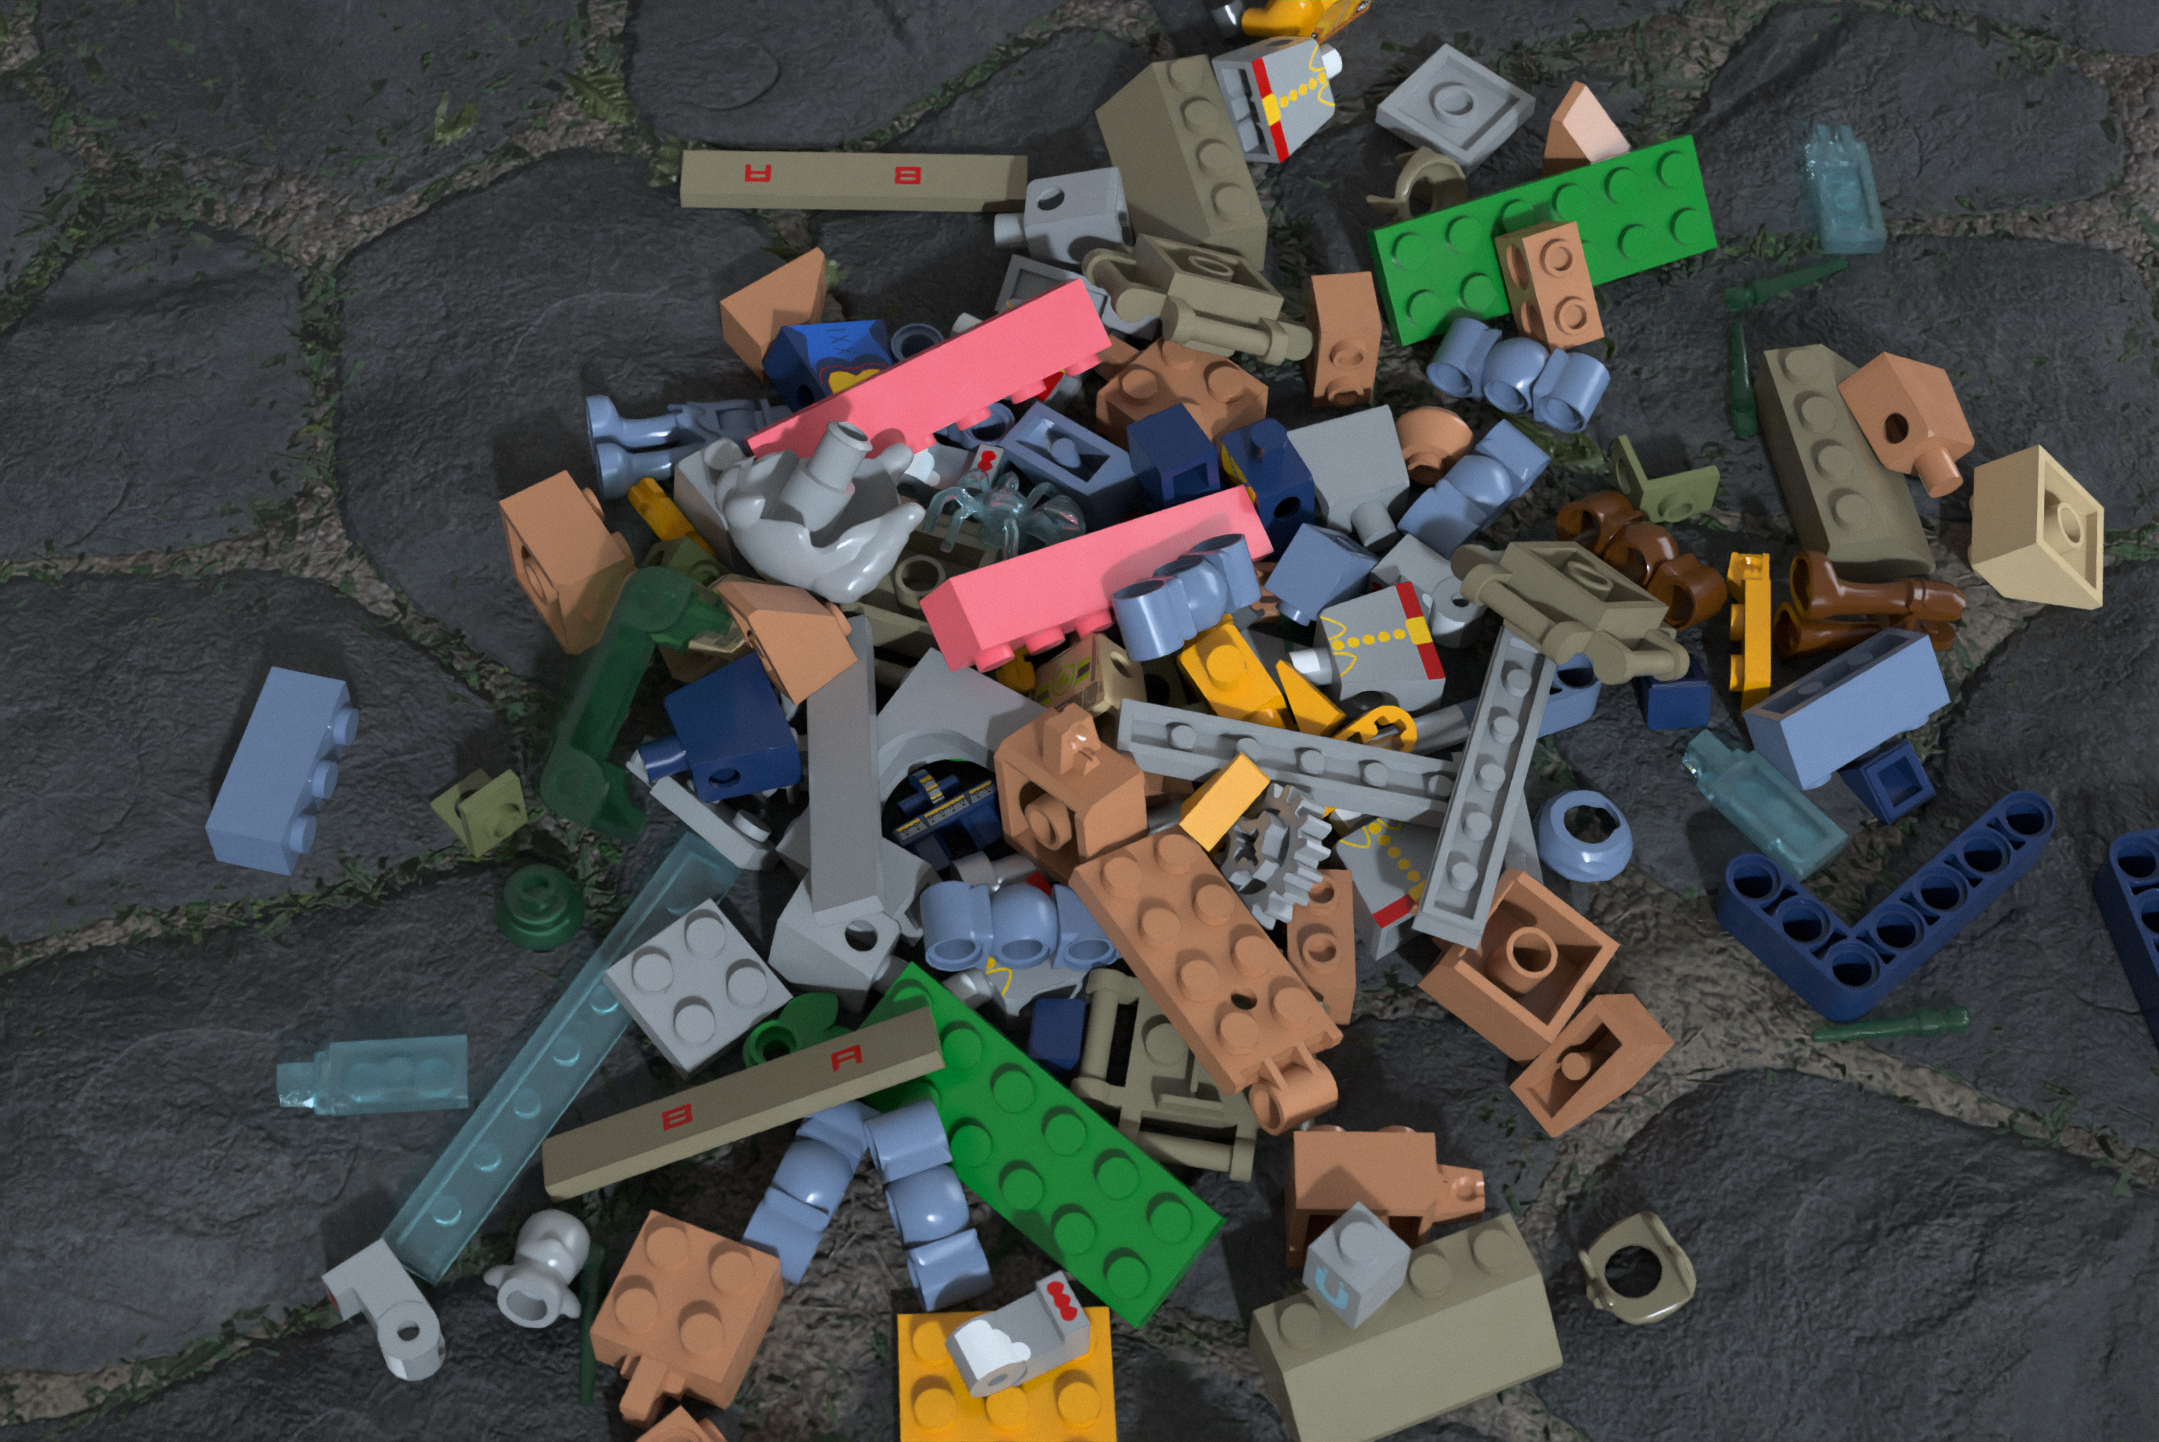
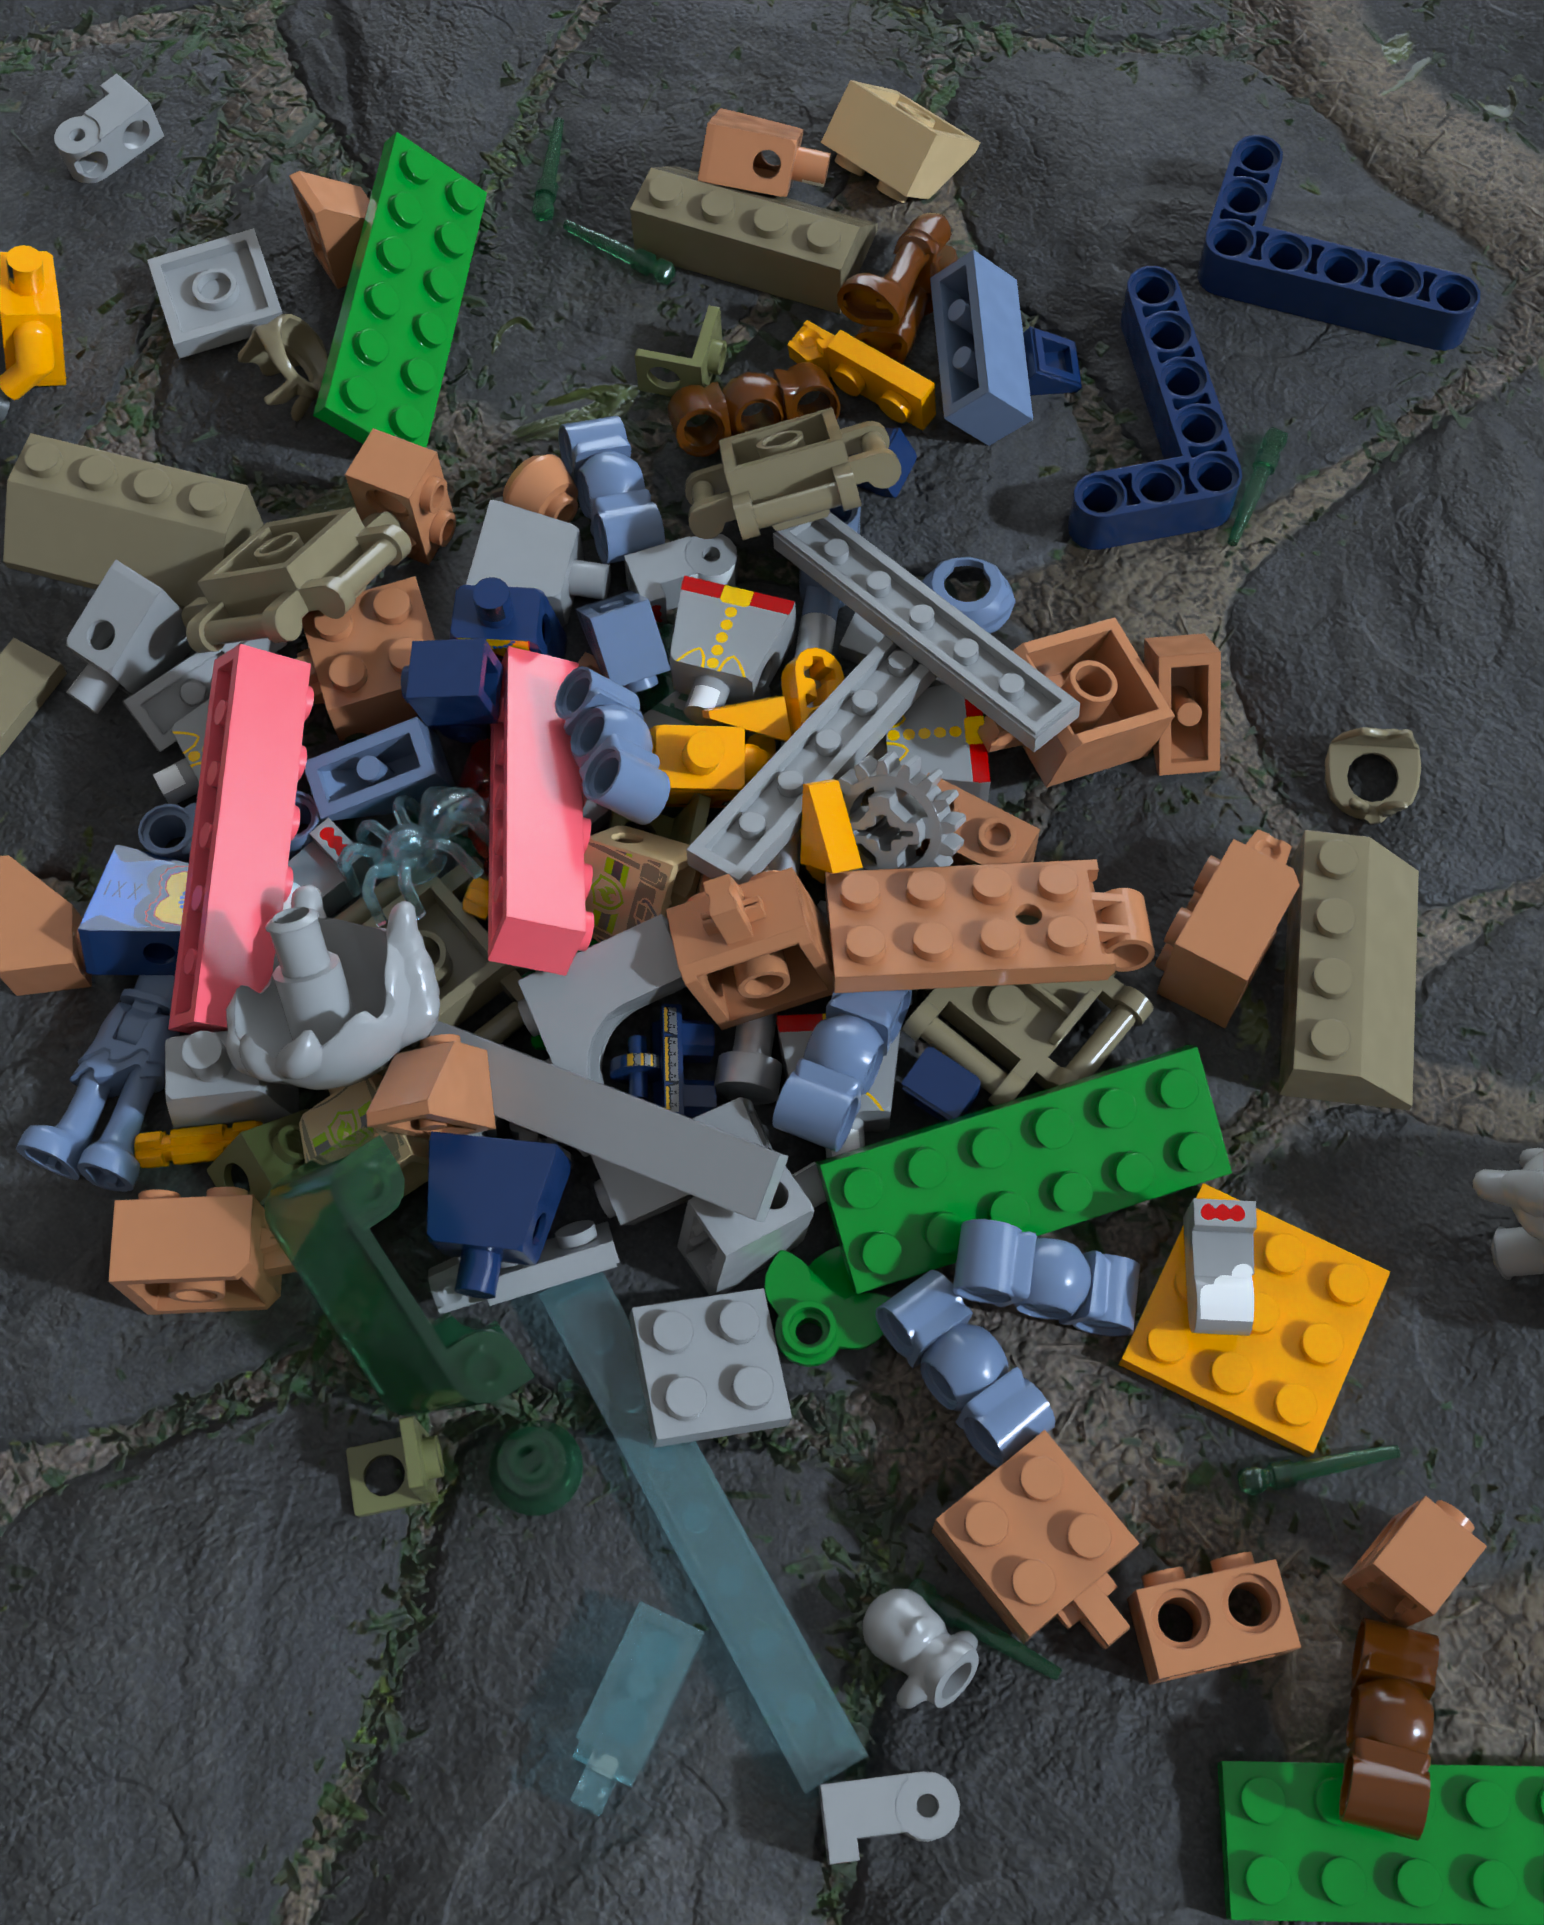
camera: 55 degrees left, 10 degrees up
sand blue brick [205,666,359,876] -> none
dark tan tile [541,1006,945,1203] -> none
light grey torso [1211,36,1342,163] -> none
light grey brick [1302,1201,1411,1330] -> none
sand blue piece [1426,318,1610,433] -> none
nougat brick [1494,221,1605,354] -> none
clear light blue hinge [1682,728,1848,883] -> none
clear light blue hinge [1805,125,1887,254] -> none

